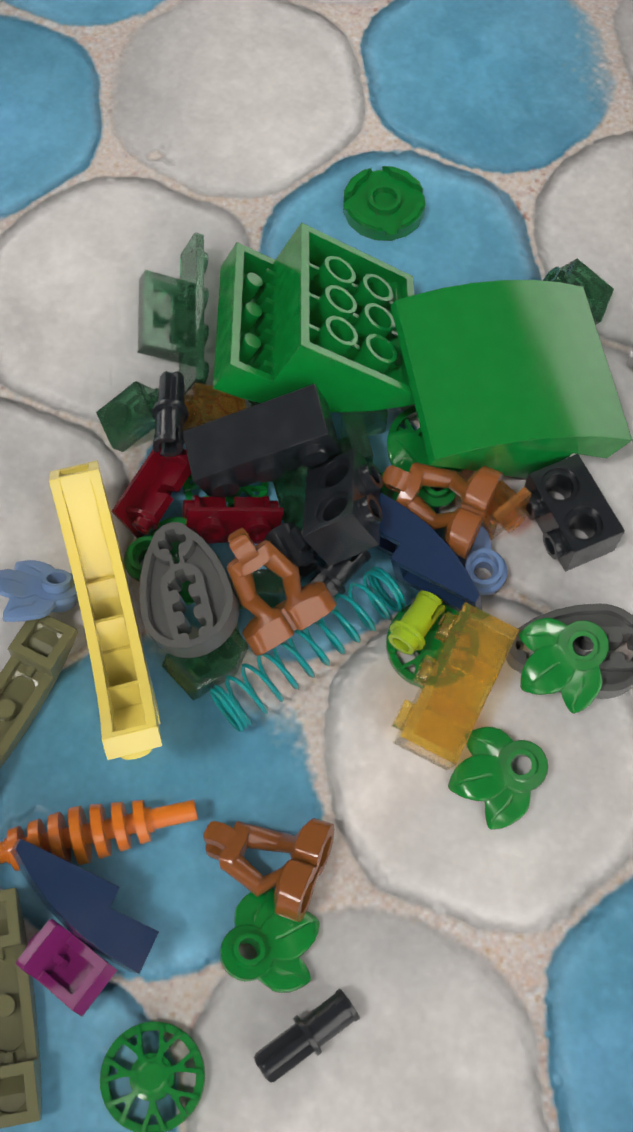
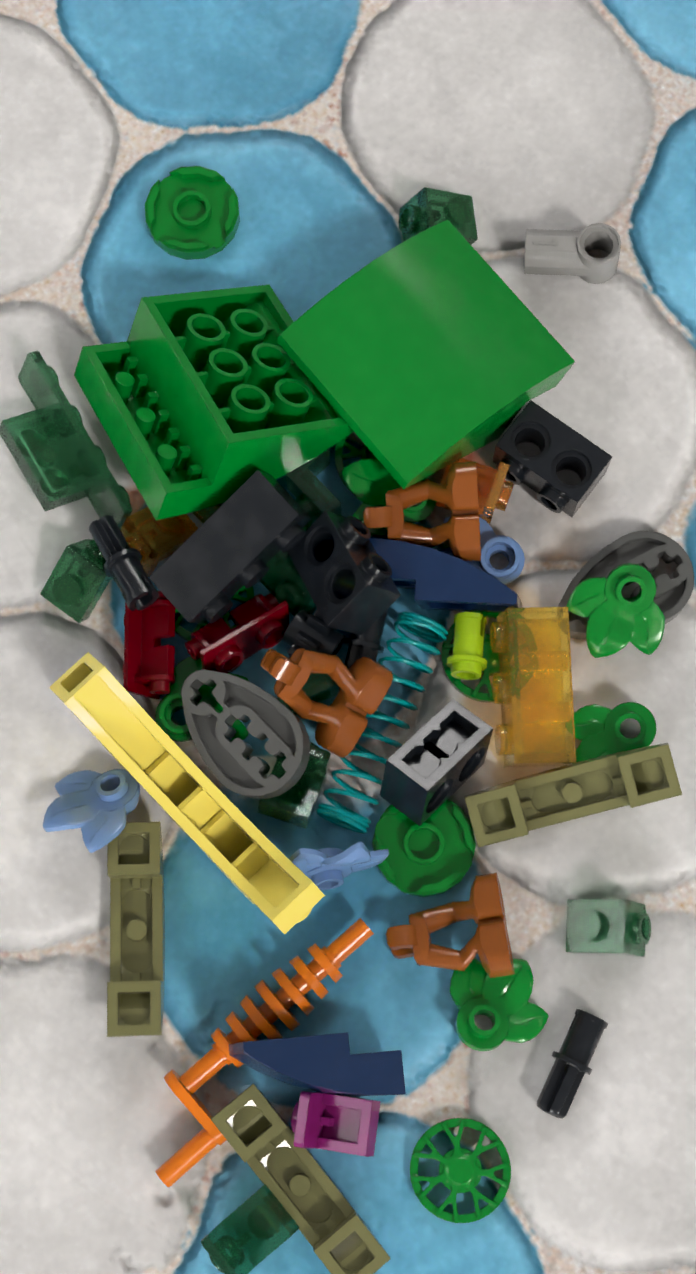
camera: 25 degrees left, 10 degrees up
none -> medium blue plate [289,842,389,890]
none -> green tile [372,800,476,897]
none -> black brick [380,699,493,826]
none -> olive slope [464,743,682,848]
none -> clear green bracket [566,899,651,957]

